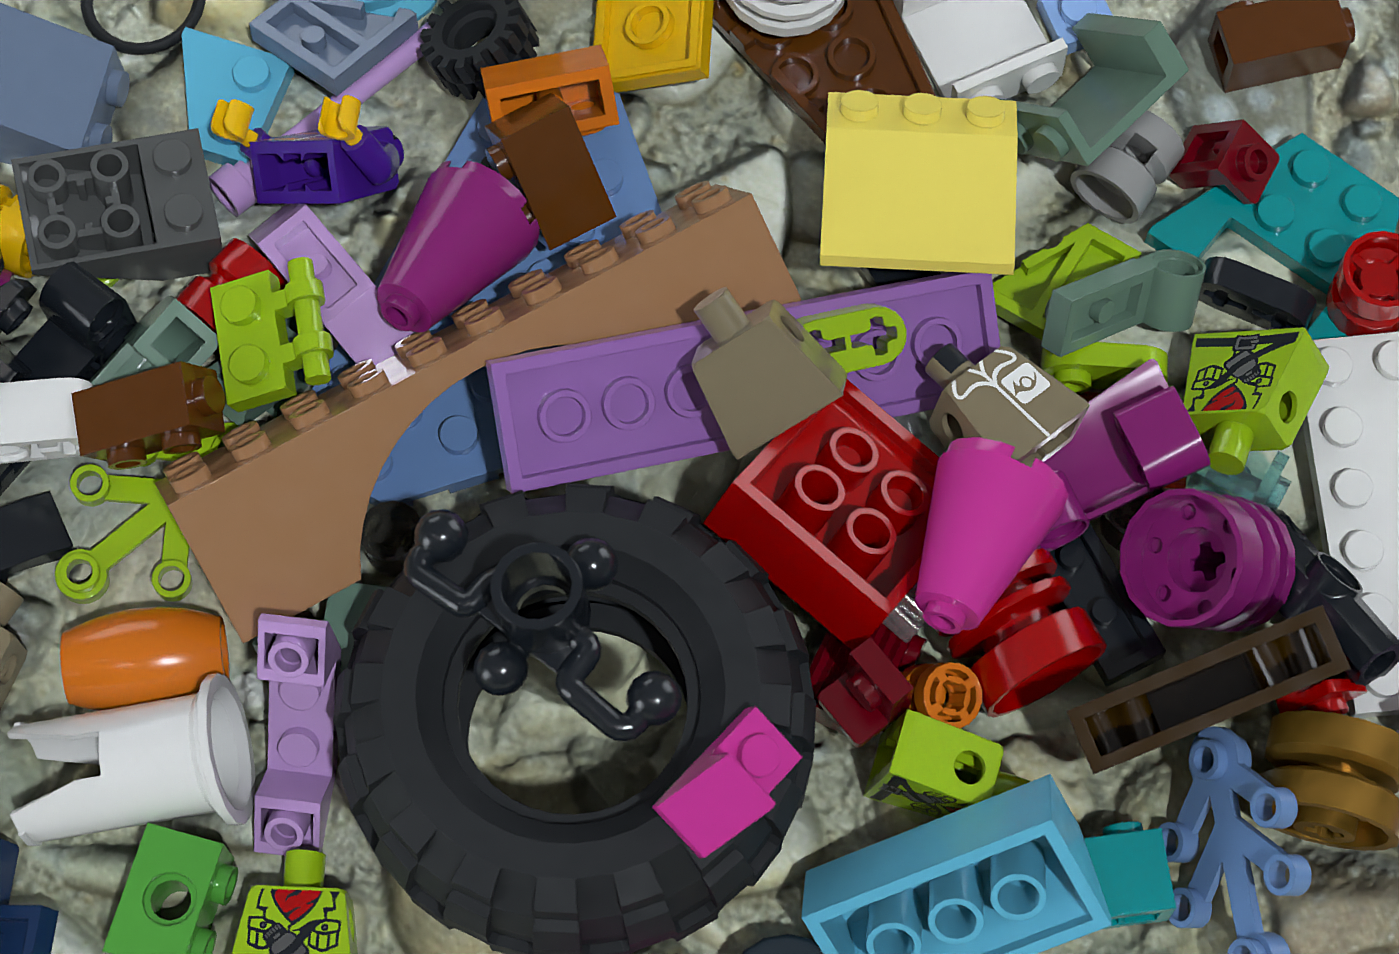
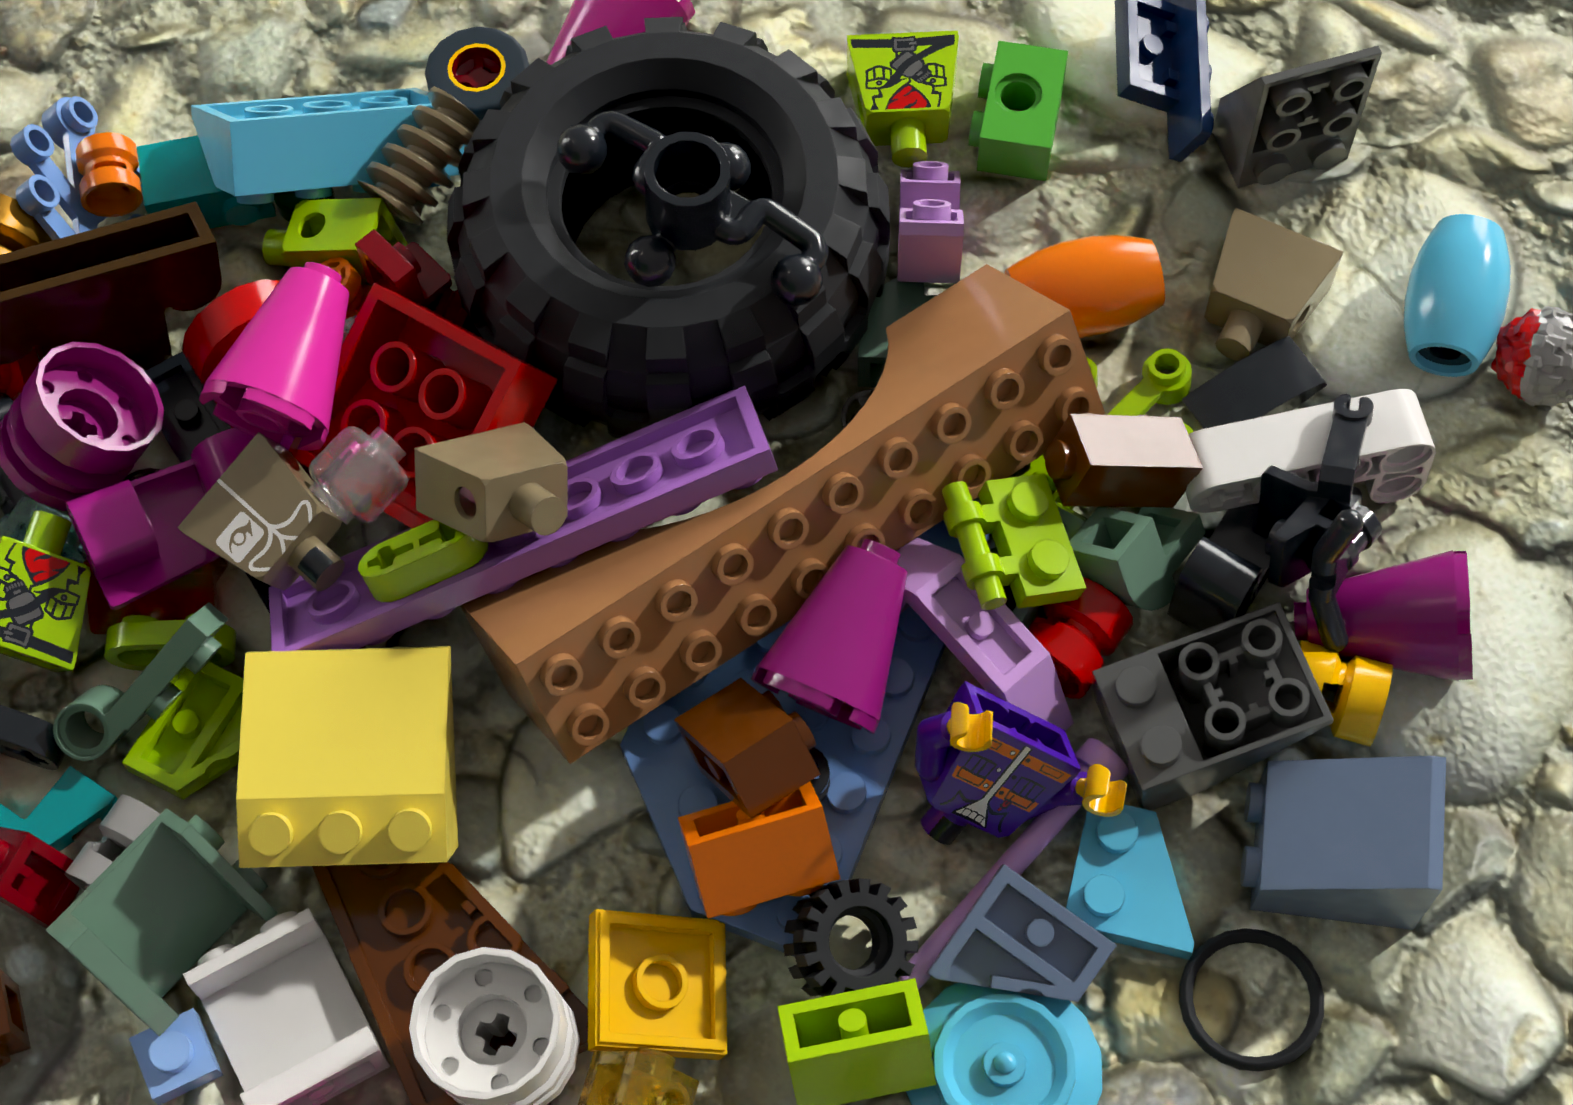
camera: 175 degrees right, 5 degrees down
white piece [7,673,255,846] -> none
dark pink slope [652,706,802,858] -> none
none -> orange wheel [75,132,143,217]
none -> clear head [308,426,408,525]
none -> dark tan piece [357,86,480,226]

